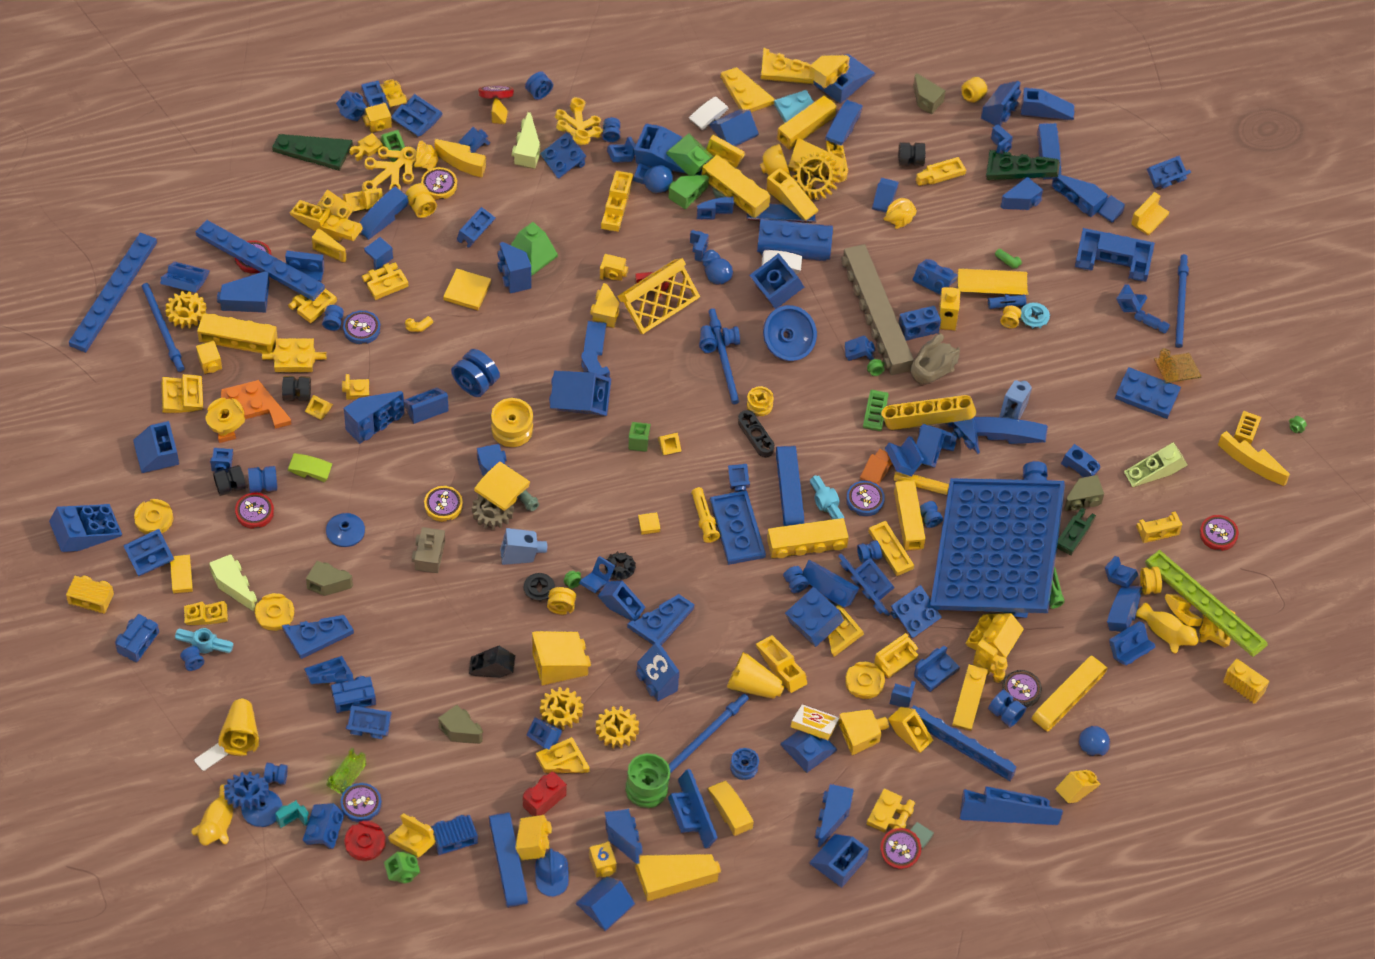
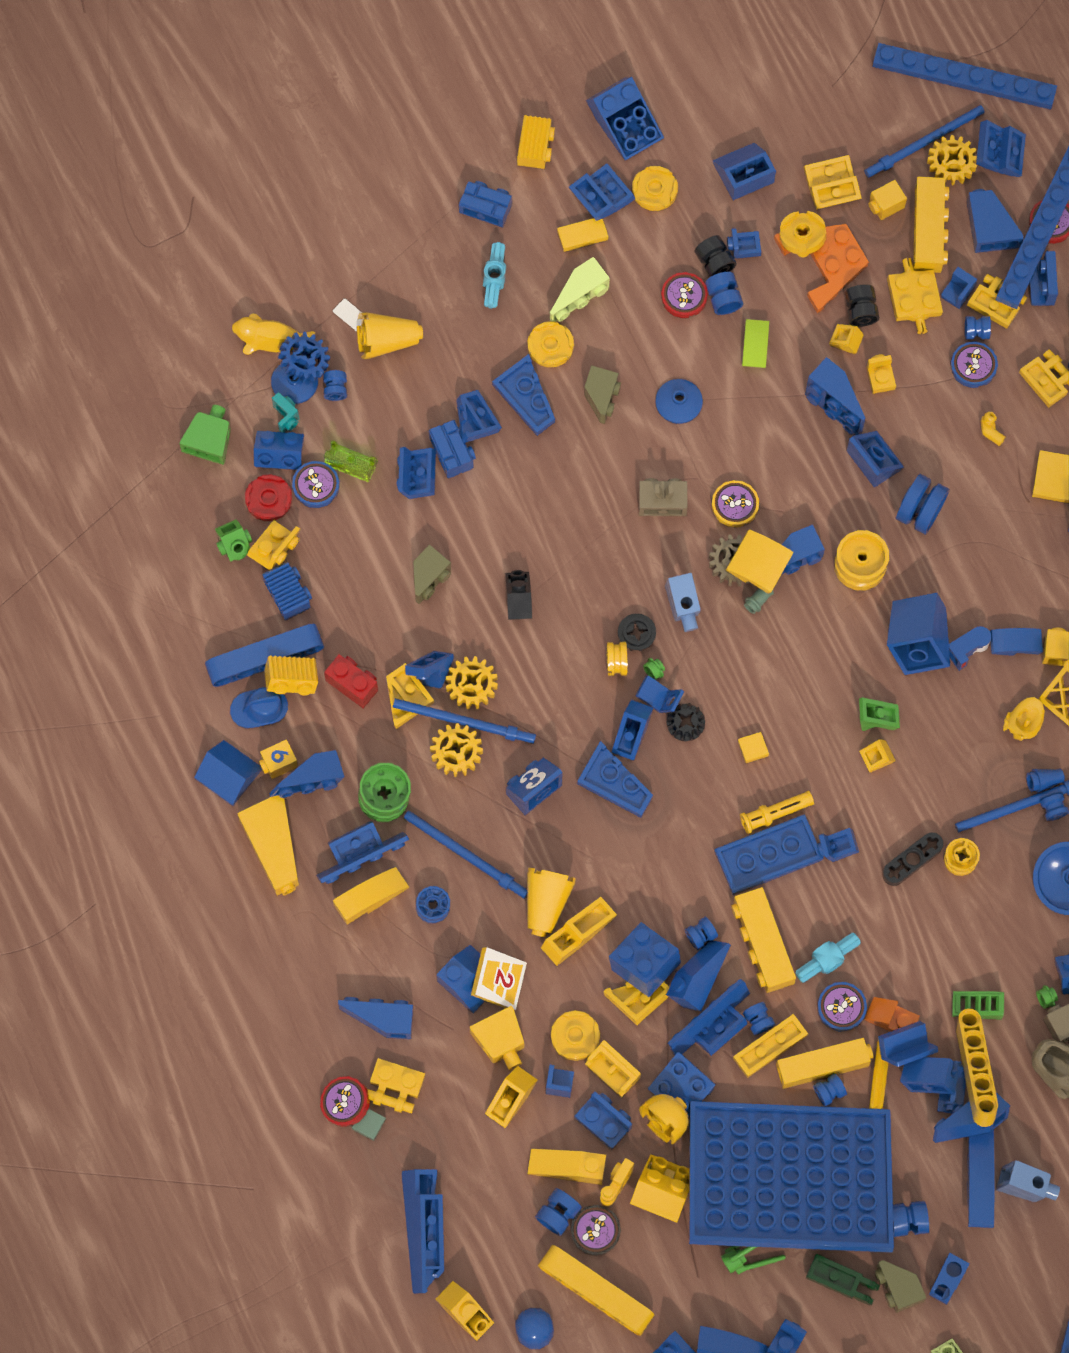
camera: 85 degrees right, 15 degrees up
blue wheel [180,646,205,671] -> none
yellow slope [184,601,228,625] -> none
yellow slope [532,631,591,686] -> none
blue beam [776,446,804,526] -> none
blue slope [809,834,869,888] -> none
blue plate [911,705,1017,781] -> none
none -> bright green torso [179,405,231,465]
none -> blue bar [393,698,536,744]
none -> yellow cylinder [639,1094,689,1144]
none -> blue panel [941,267,977,309]
none -> yellow hat [1003,697,1045,741]

